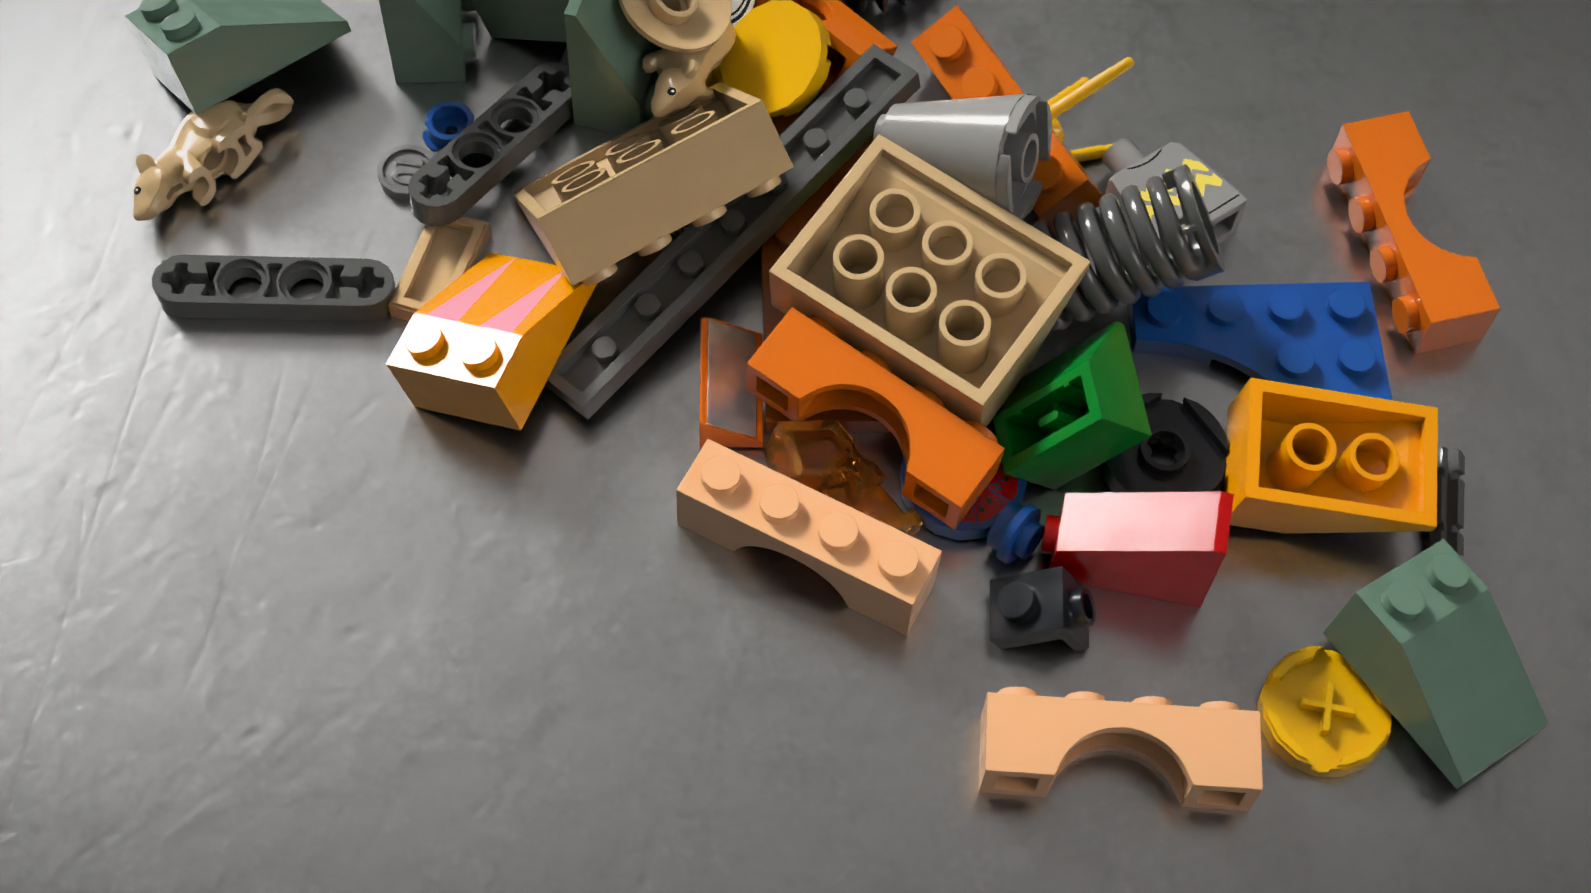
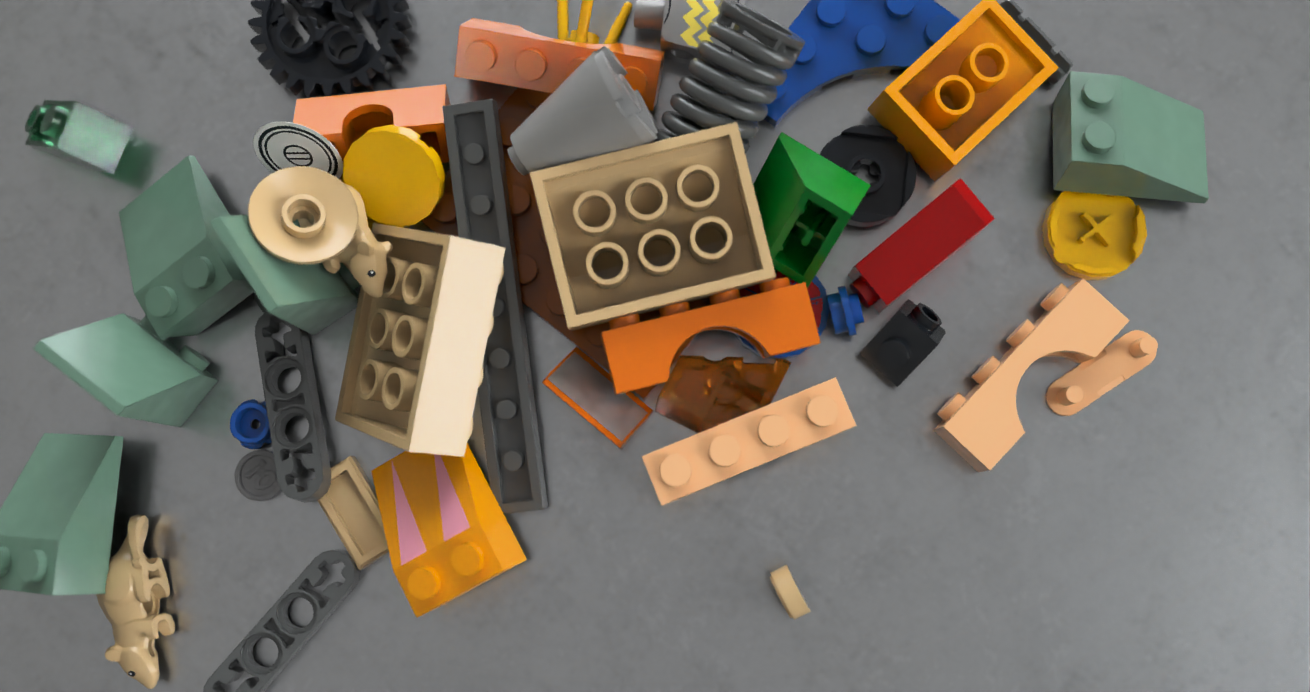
camera: 40 degrees left, 20 degrees up
none -> tan tile [769,564,811,620]
none -> light nougat piece [1046,330,1158,416]

